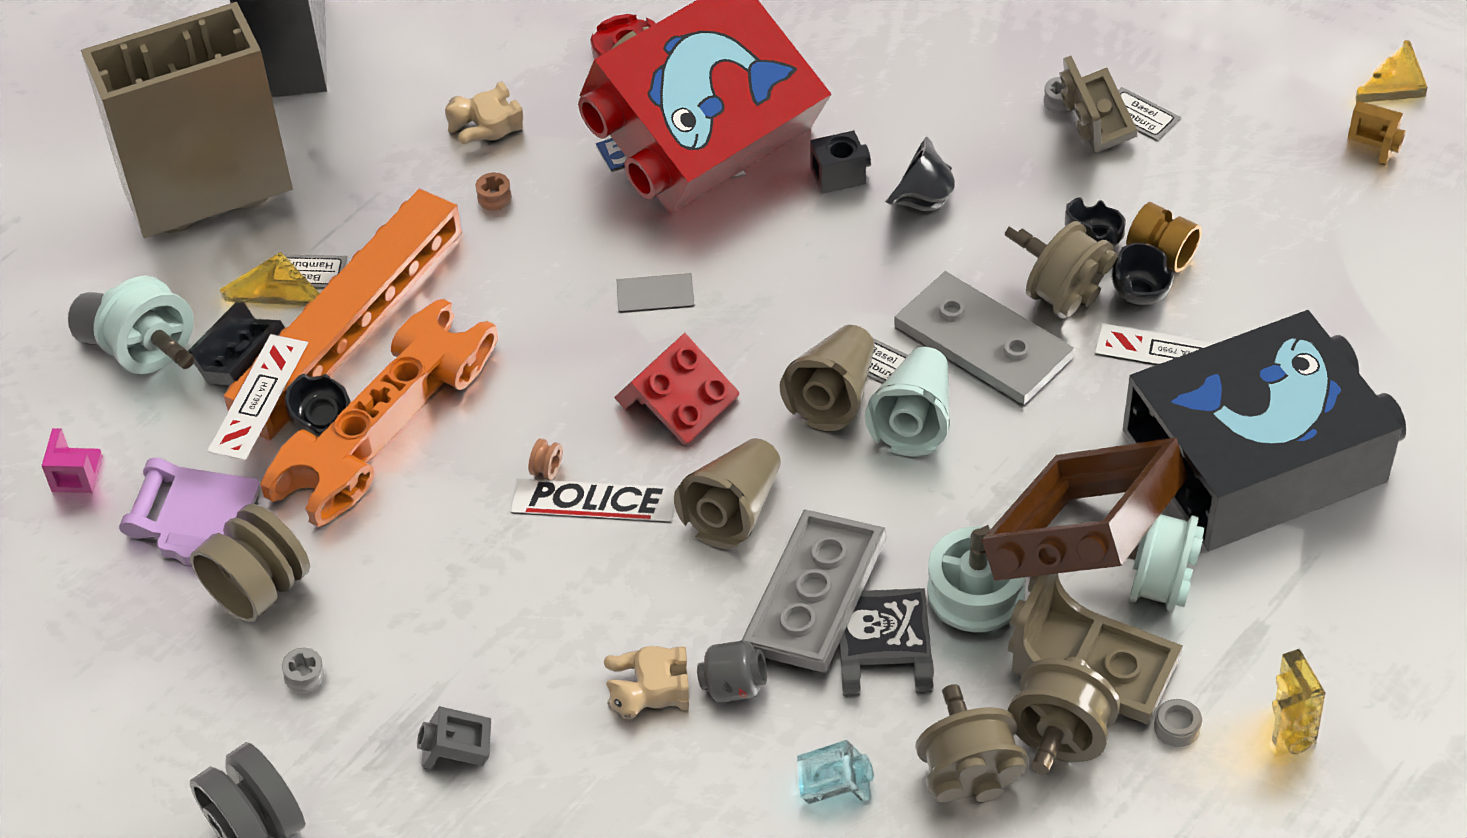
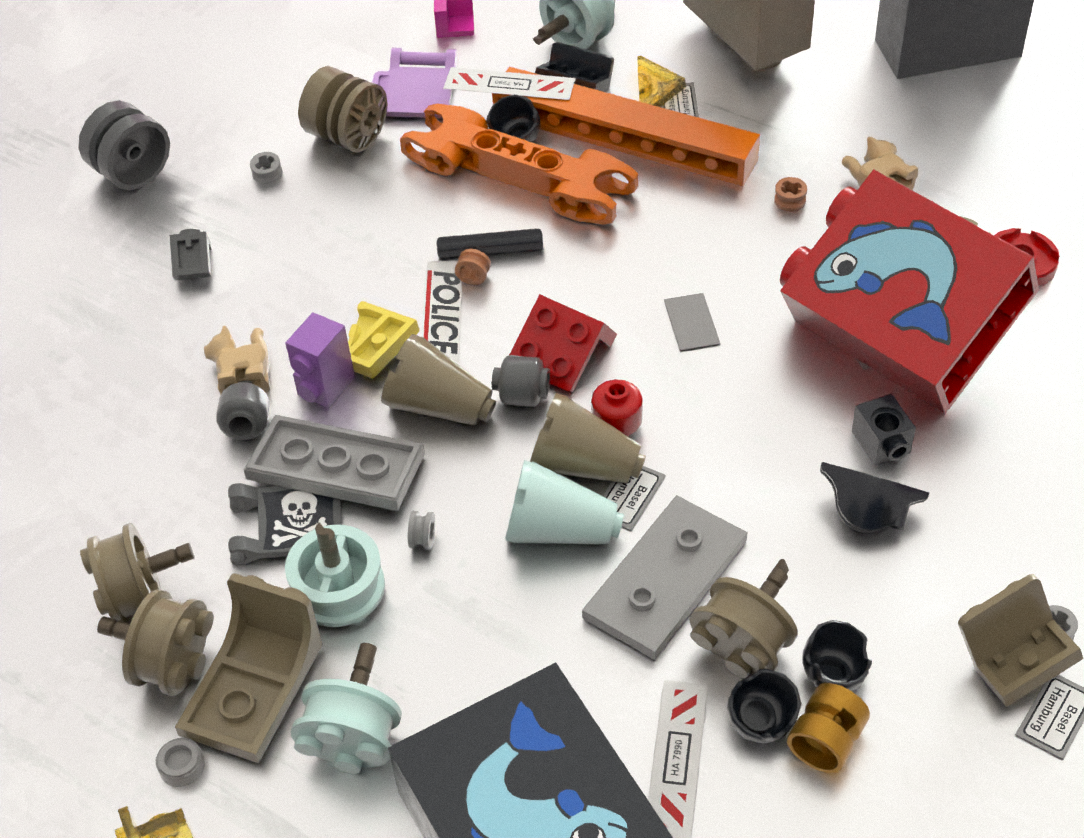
camera: 85 degrees right, 0 degrees up
clear light blue bracket [797,740,874,804] -> none
reddish brown door [981,437,1188,581] -> none
none -> medium lavender brick [285,312,355,408]
none -> light yellow wing [348,301,420,379]
none -> light grey bush [407,511,435,550]
none -> black axle [436,228,543,258]
none -> dark grey head [491,355,550,407]
none -> red head [591,379,643,436]

